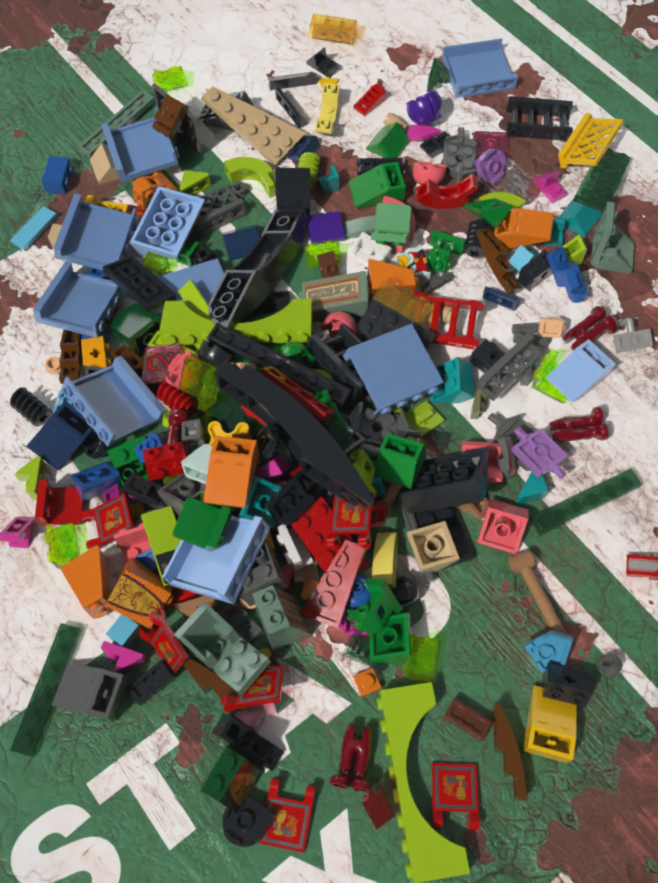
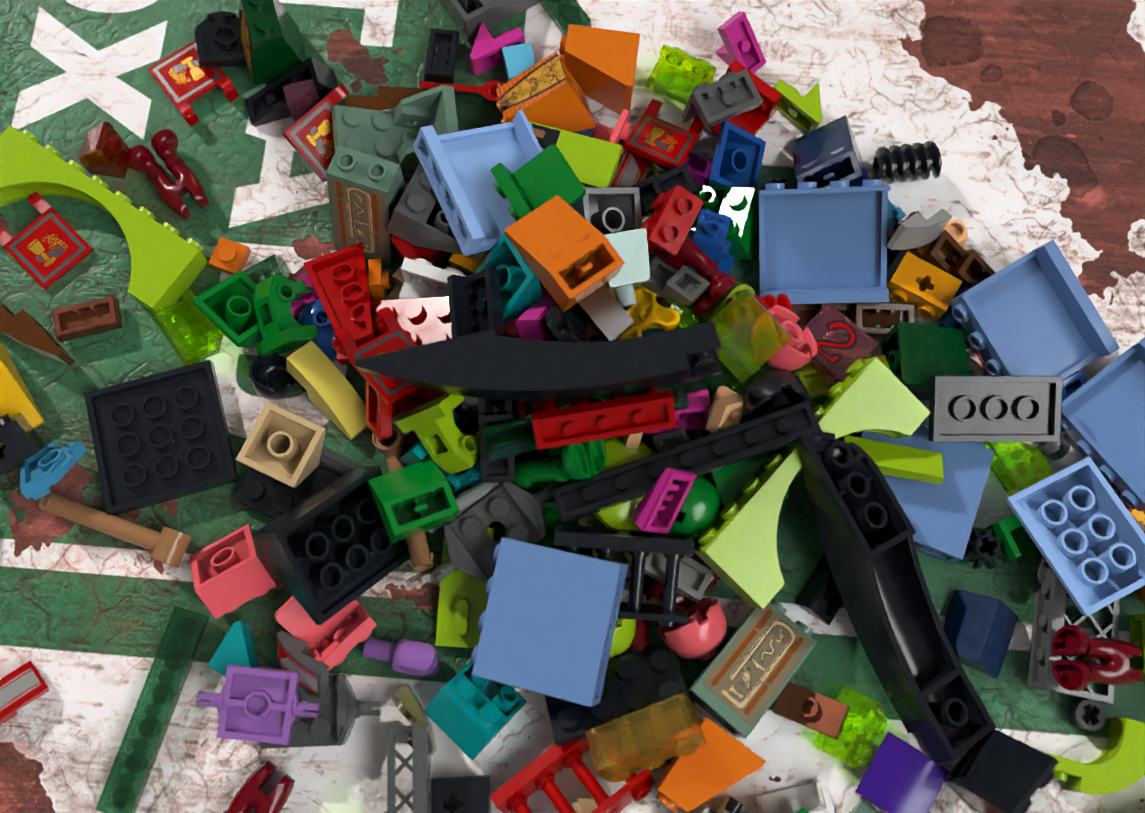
camera: 130 degrees right, 10 degrees up
none -> black plate [84,360,240,516]
none -> medium lavender arm [363,636,441,677]
none -> dark pink slope [630,468,697,534]
none -> dark grey bracket [681,69,763,129]
none -> light grey slope [886,209,952,250]
none -> dark red piece [1051,625,1143,692]

